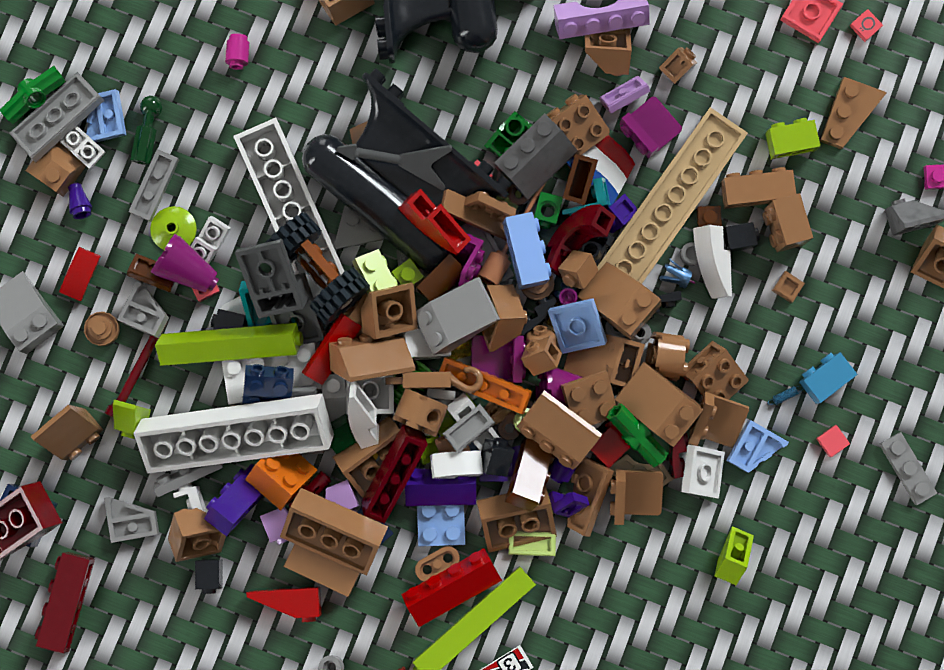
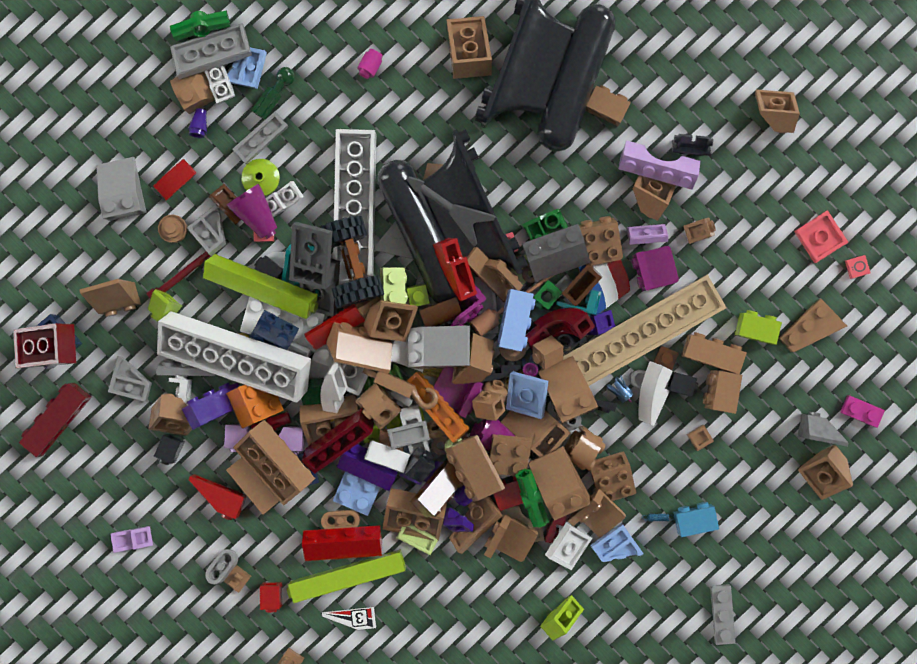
camera: 30 degrees right, 5 degrees up
coral tile [816,425,850,457] -> none

